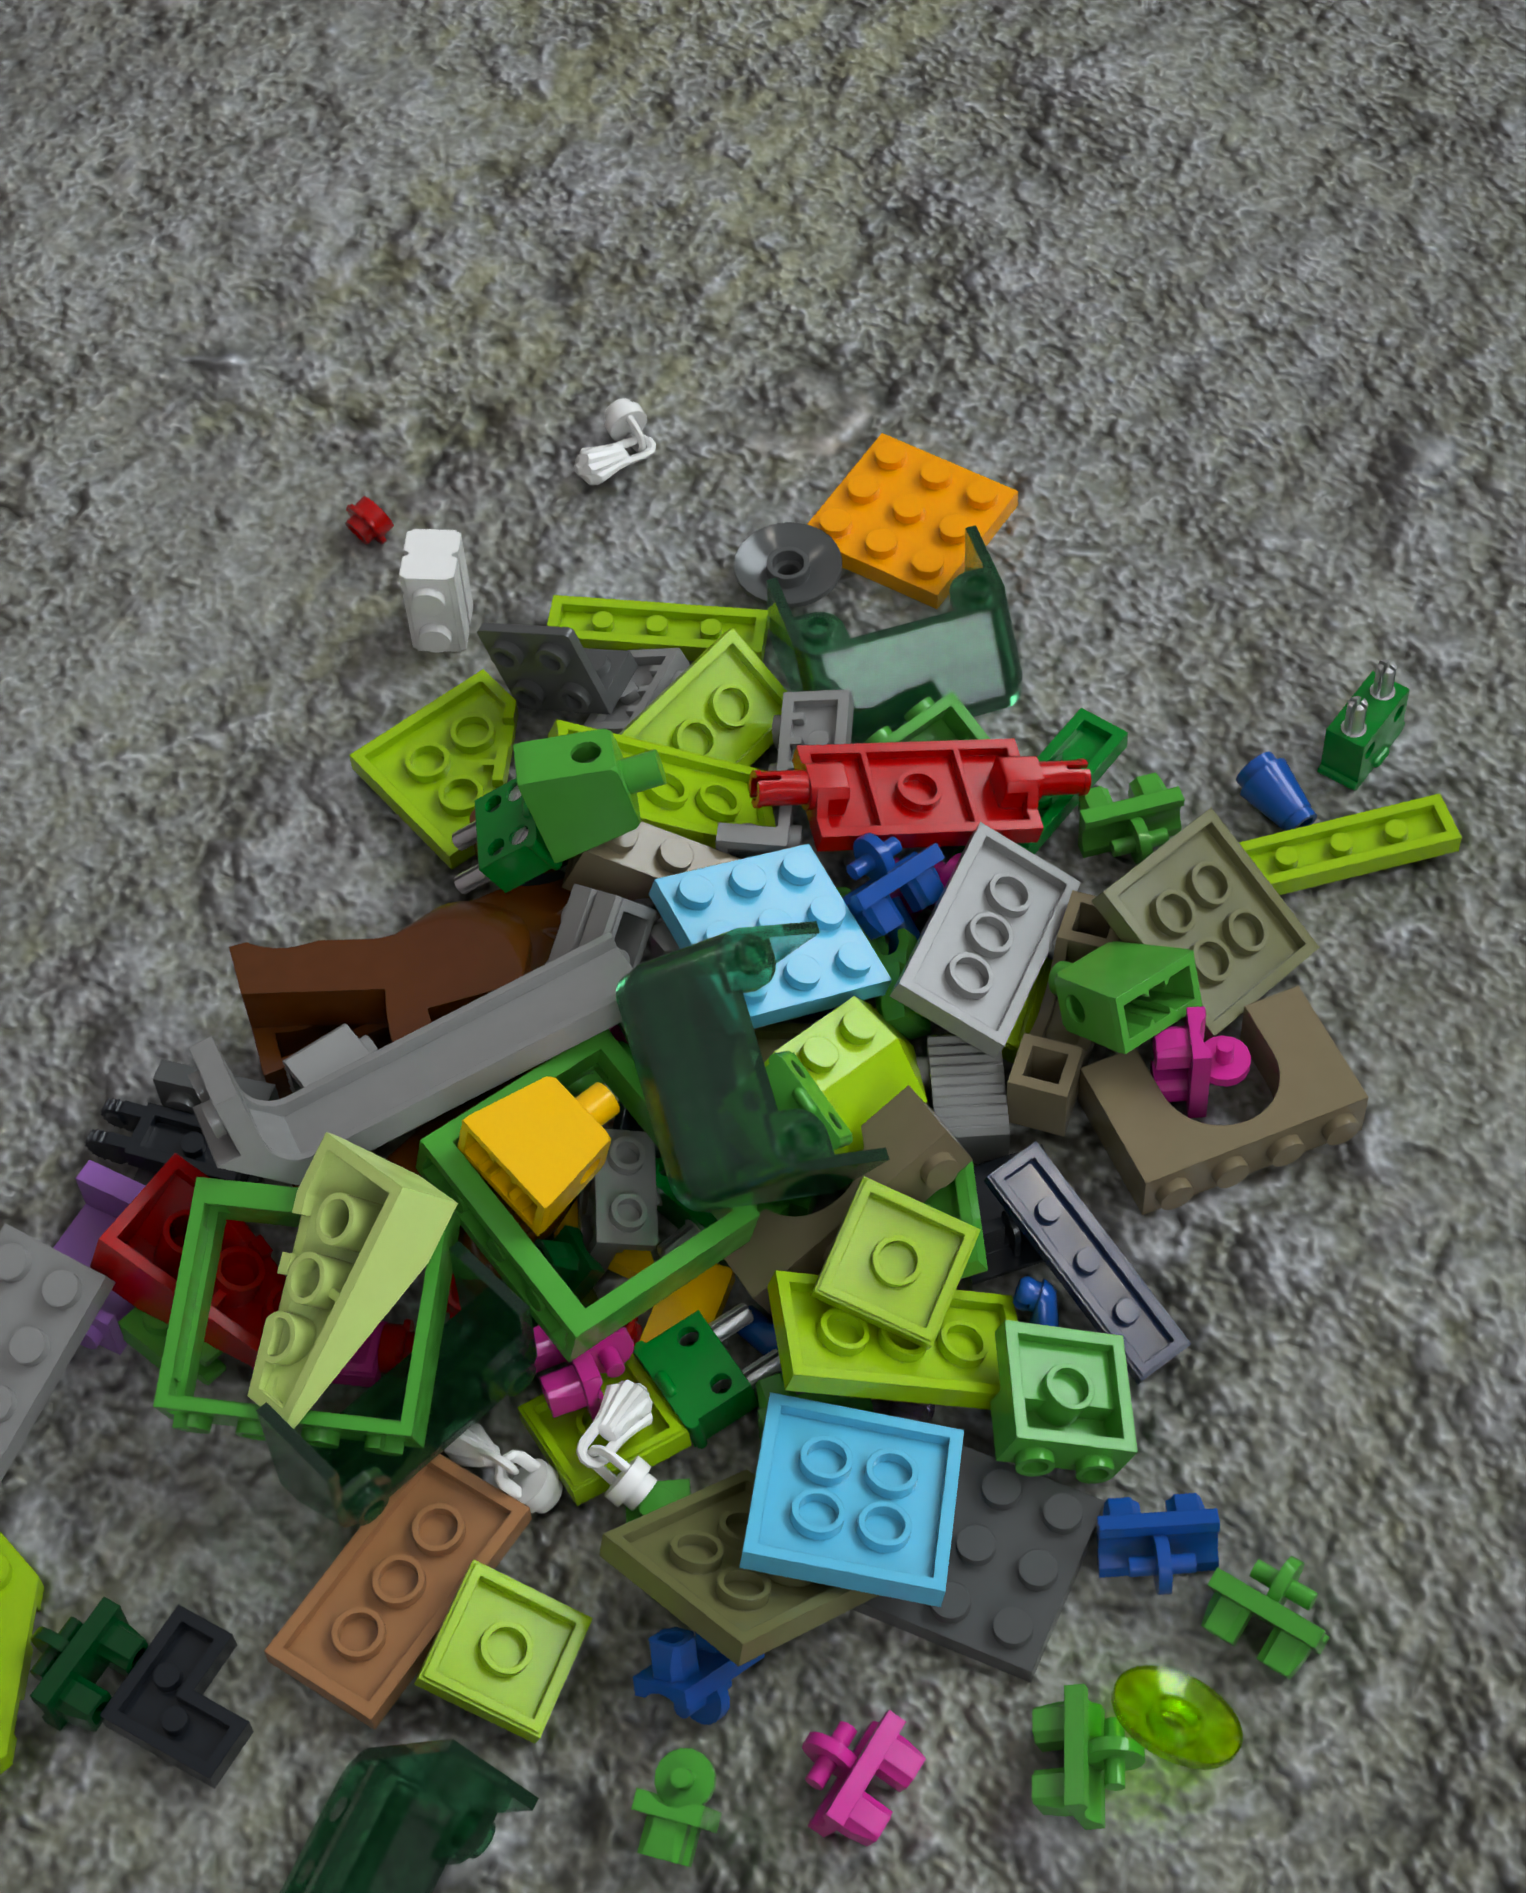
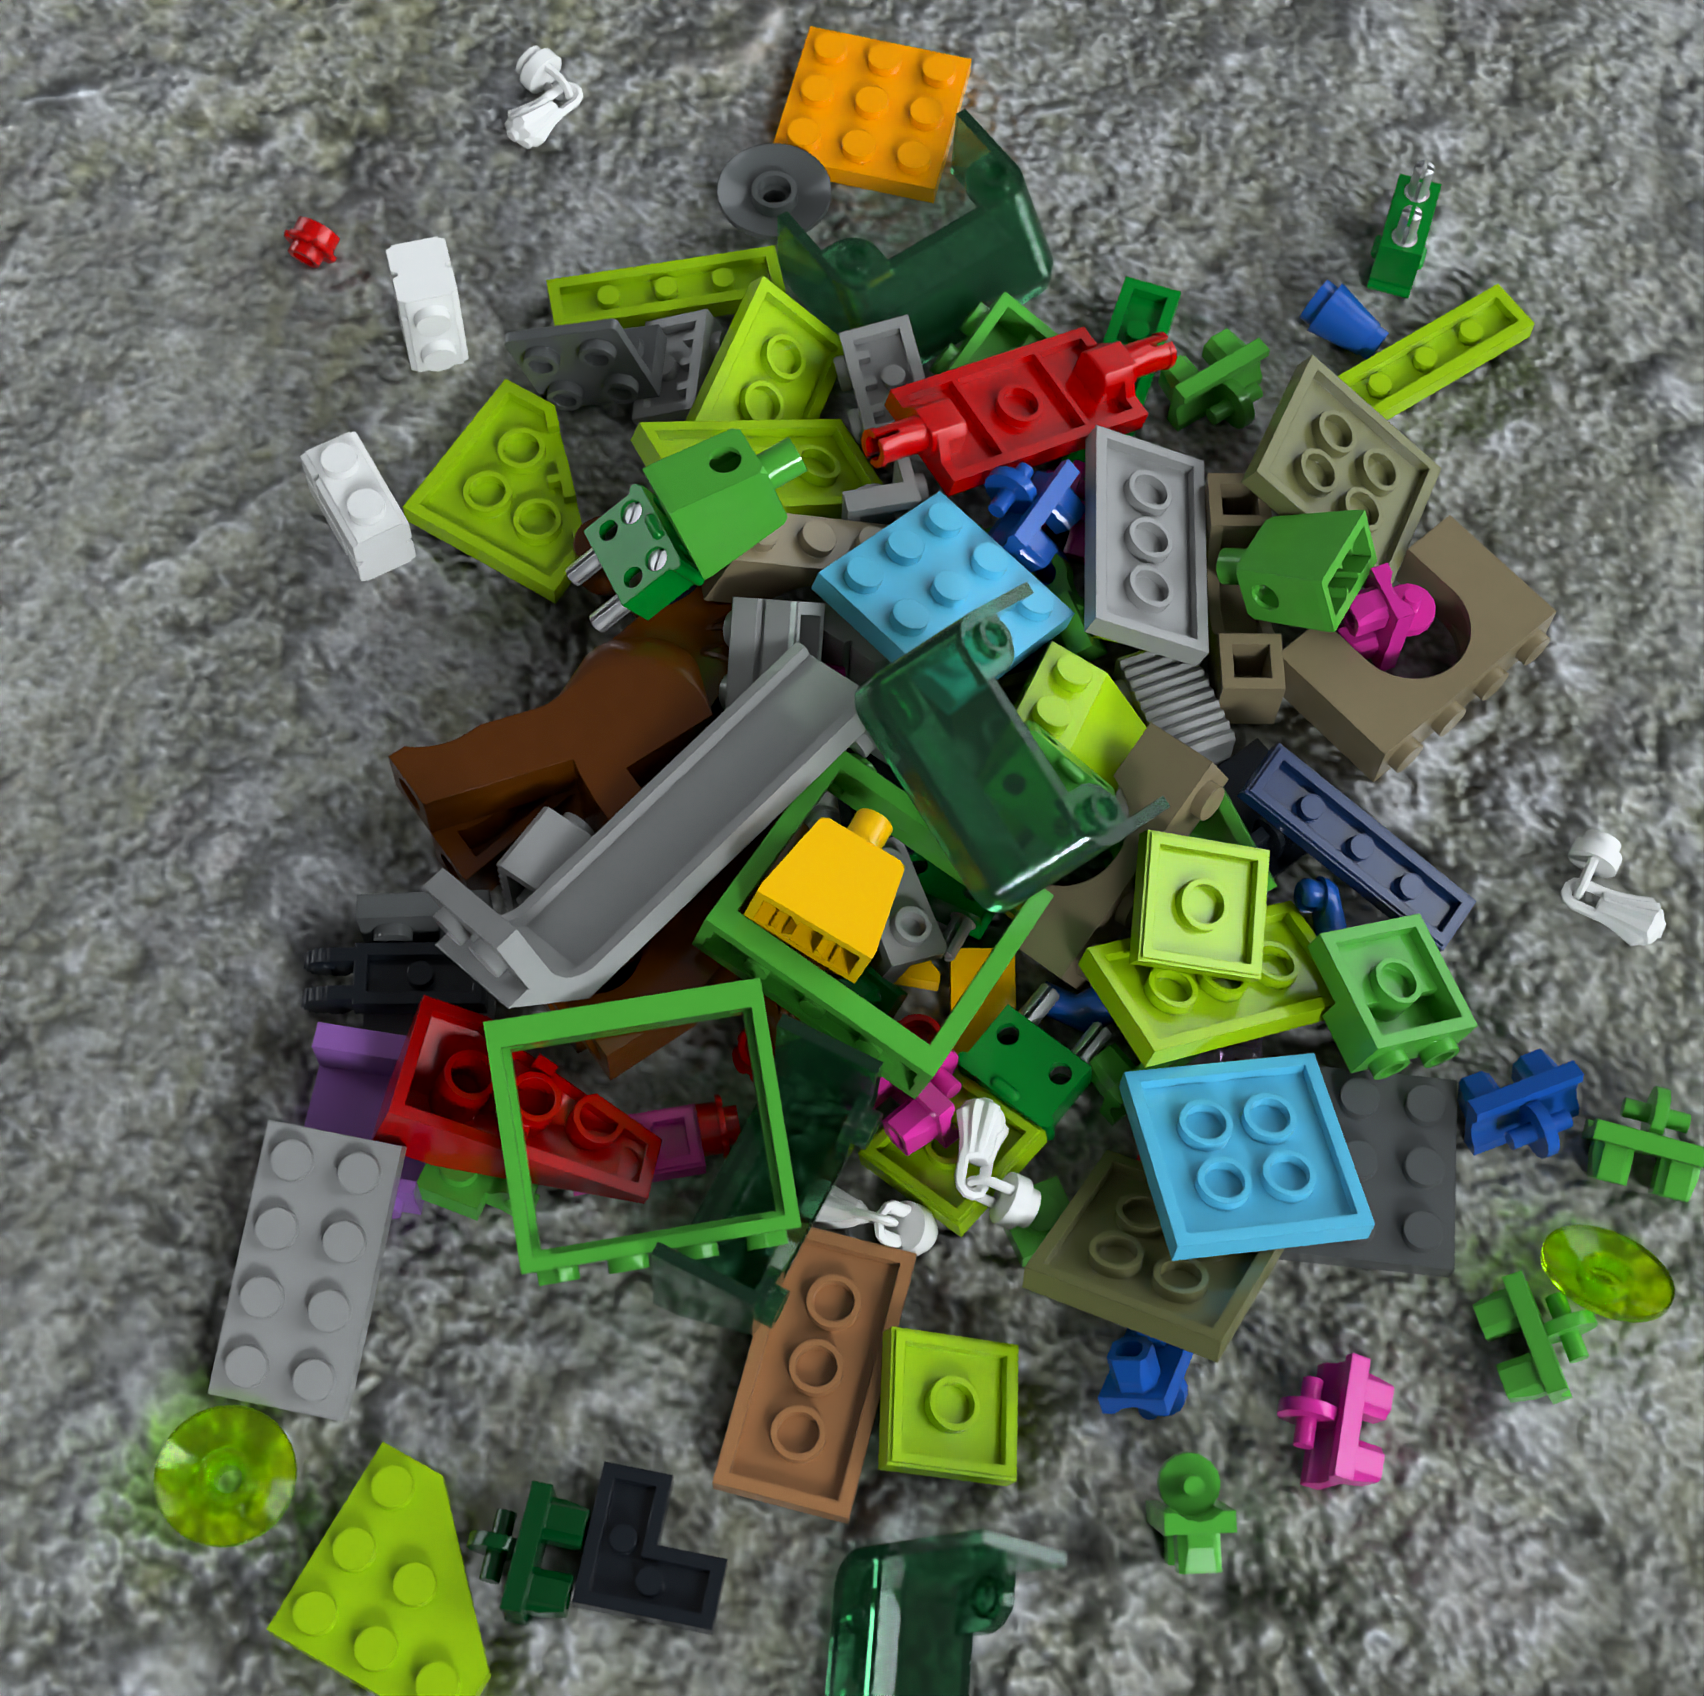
camera: 25 degrees left, 10 degrees up
yellowish green wedge [247,1132,458,1429] -> none
none -> white brick [300,431,416,581]
none -> white piece [1561,829,1666,946]

